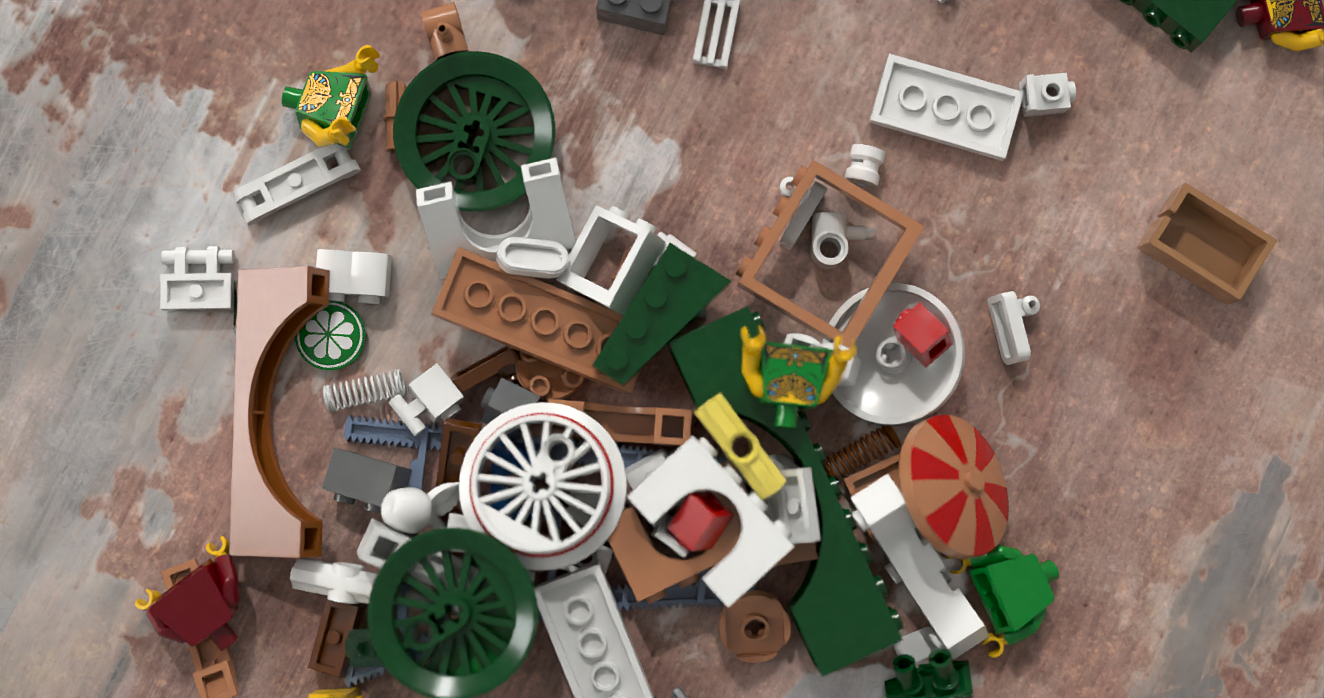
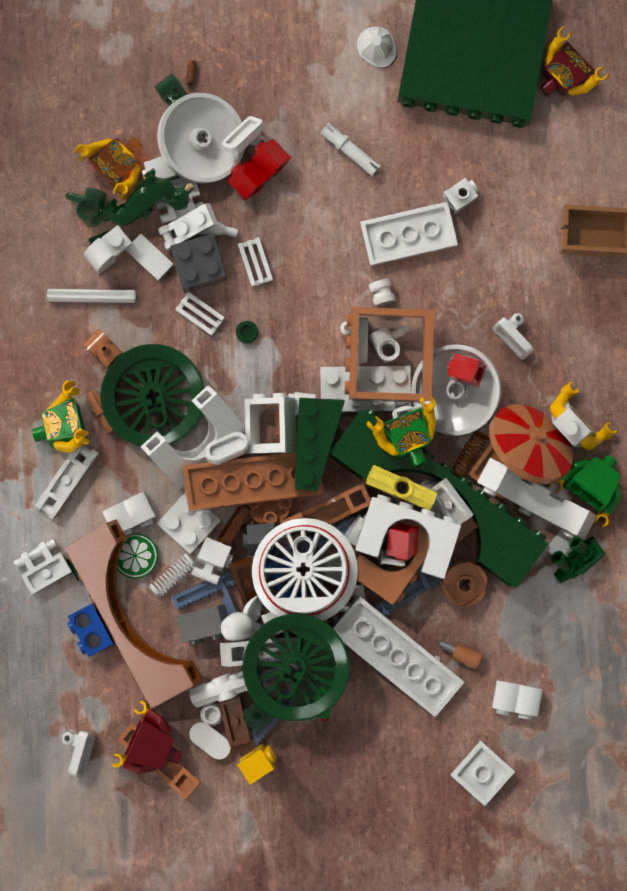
camera: 30 degrees left, 0 degrees up
none -> white piece [62,731,95,778]
none -> blue brick [67,603,115,657]
none -> white plate [157,493,221,554]
none -> white tile [175,292,225,336]
none -> white tile [189,722,231,759]
none -> white plate [200,703,222,726]
none -> dark green tile [236,321,258,344]
none -> white plate [320,366,411,412]
none -> torso [550,382,617,450]

